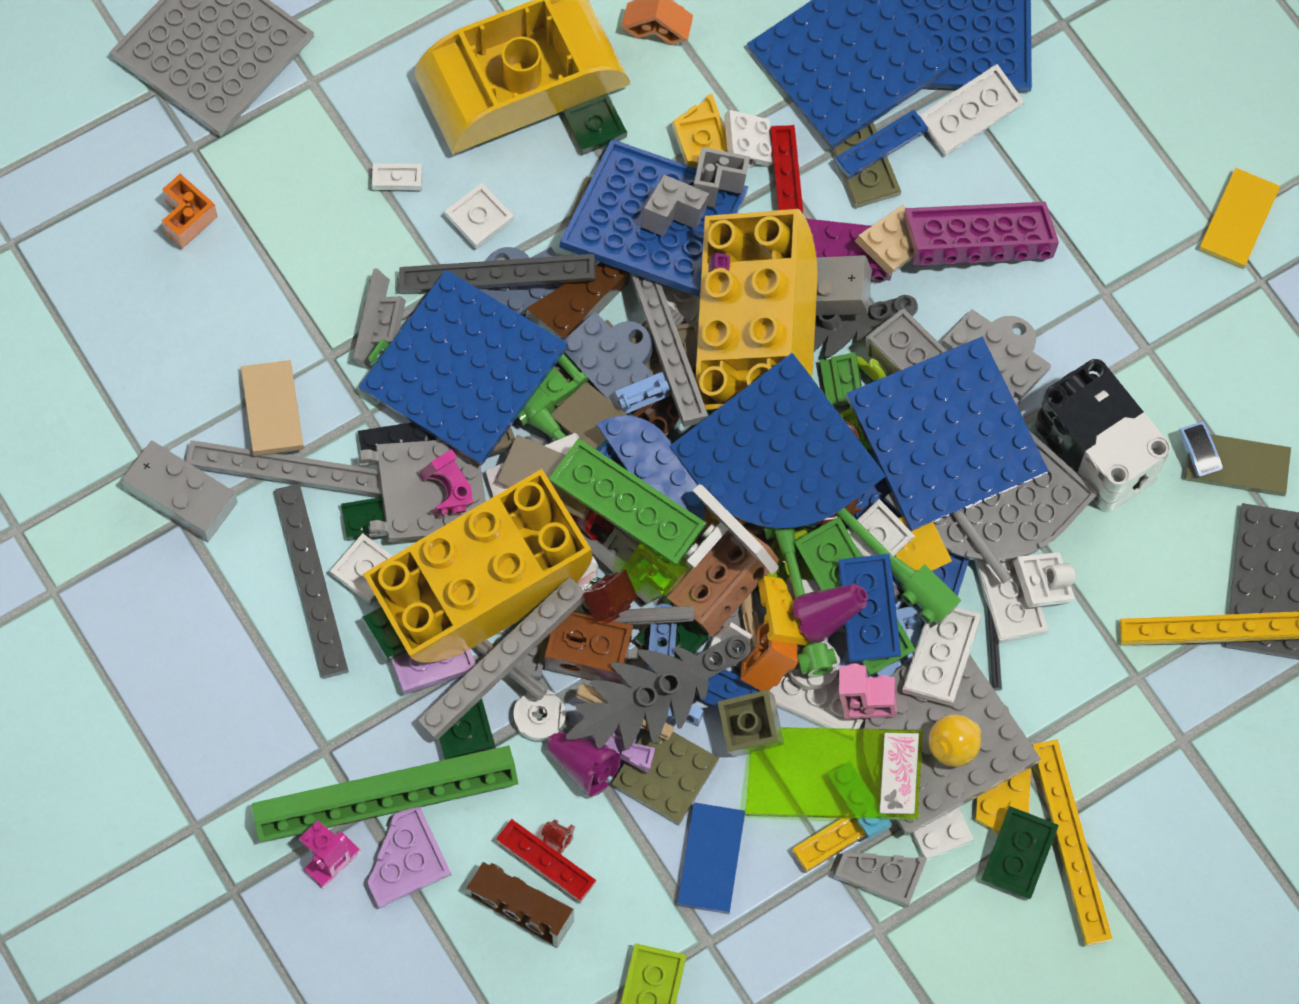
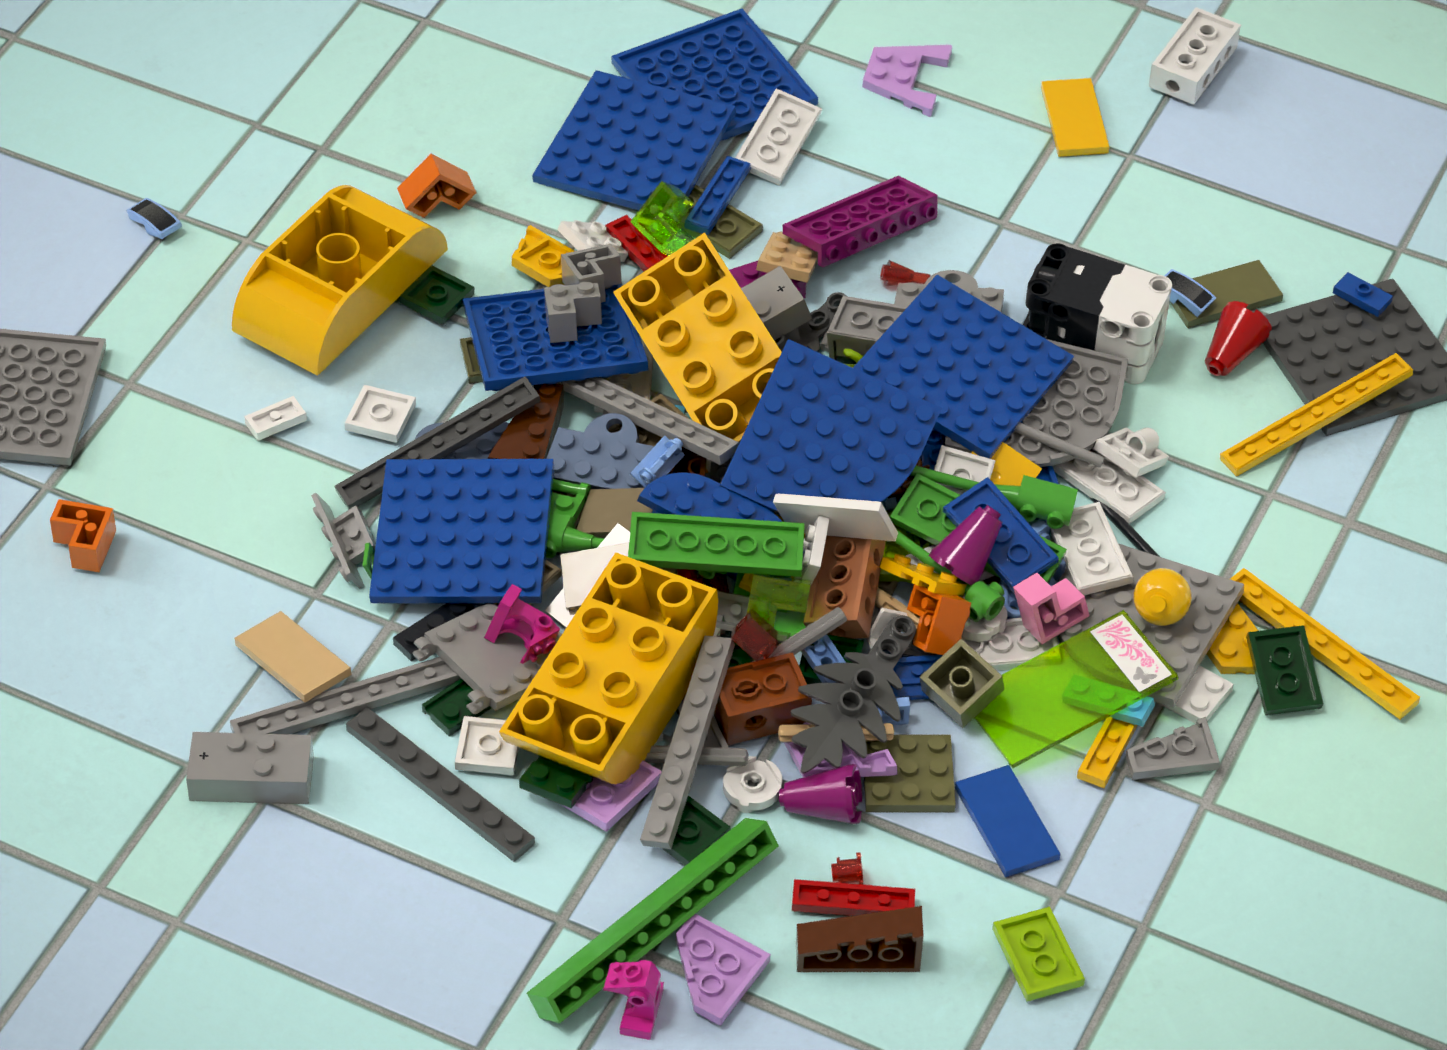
camera: 30 degrees left, 20 degrees down
magenta piece [708,253,730,272] -> none
none -> clear neon green brick [630,181,694,256]
none -> lavender wing [862,45,952,117]
none -> clear red cone [880,260,930,286]
none -> red cone [1205,301,1272,376]

